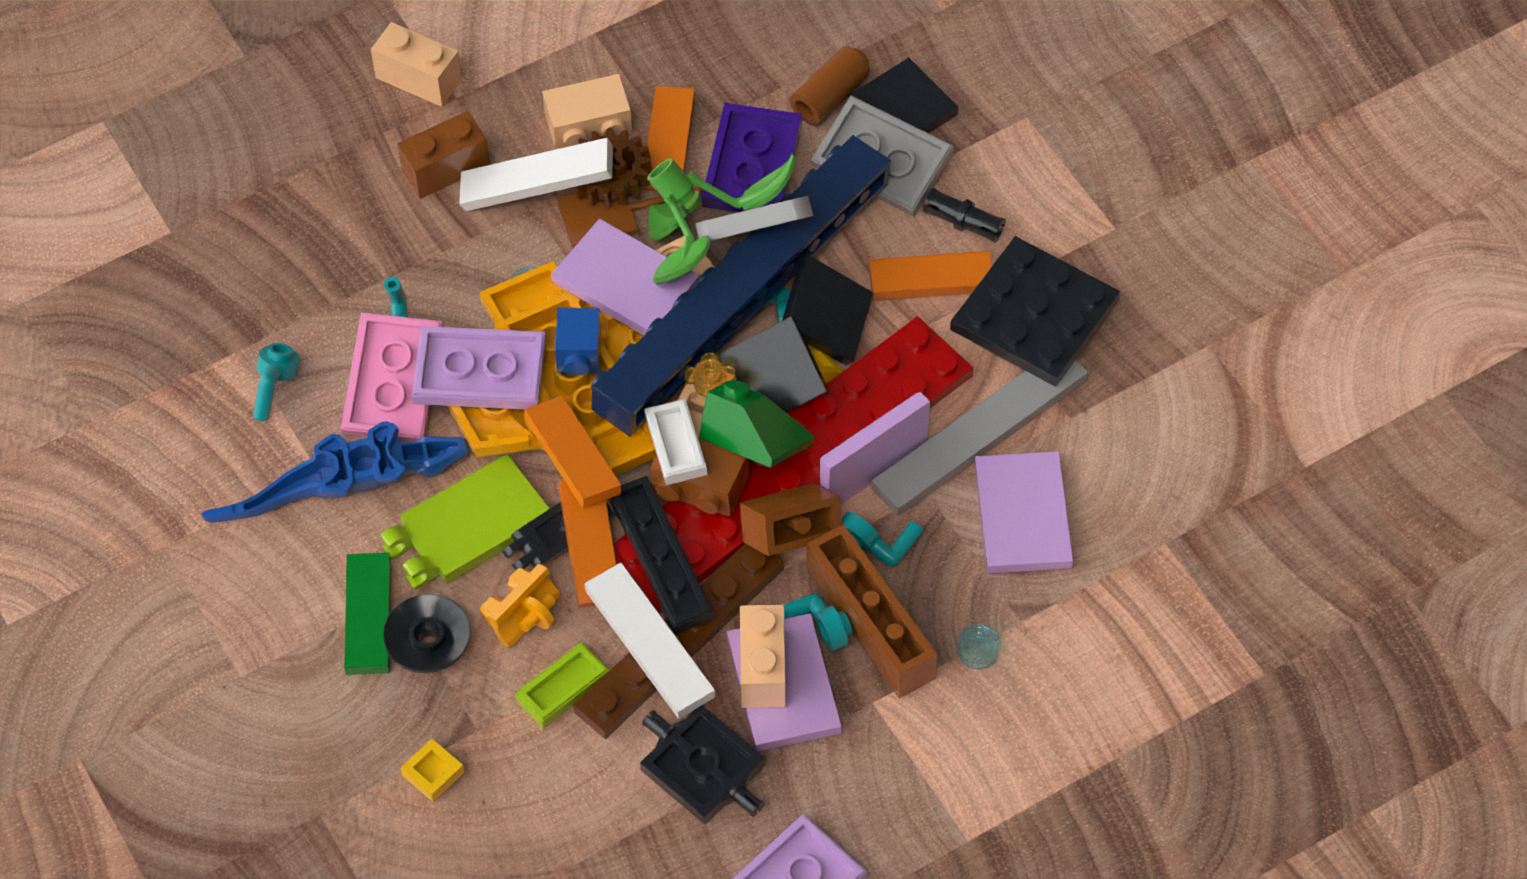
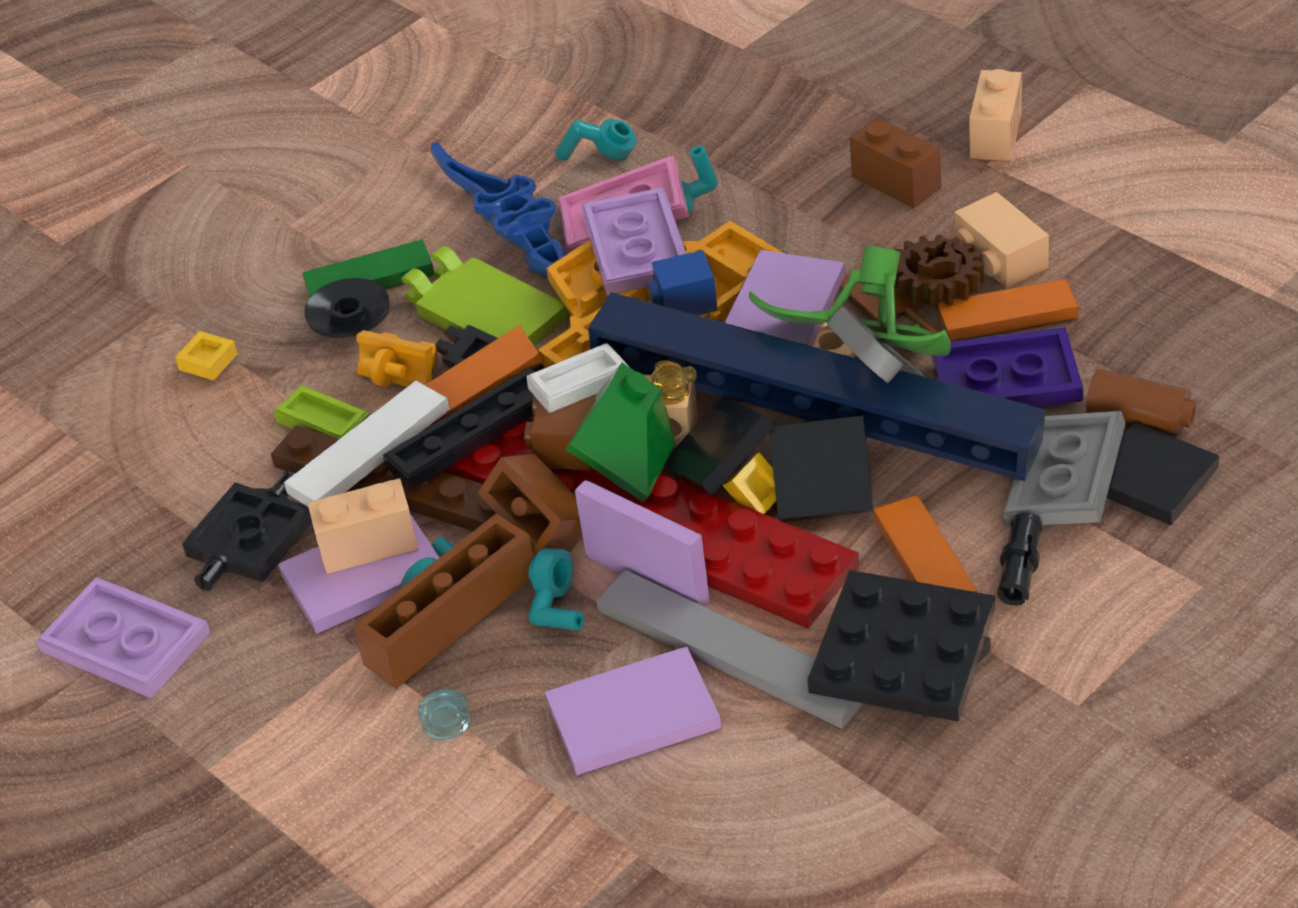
camera: 80 degrees right, 15 degrees down
white tile [459,138,613,212] -> none
orange tile [524,395,621,508] -> none

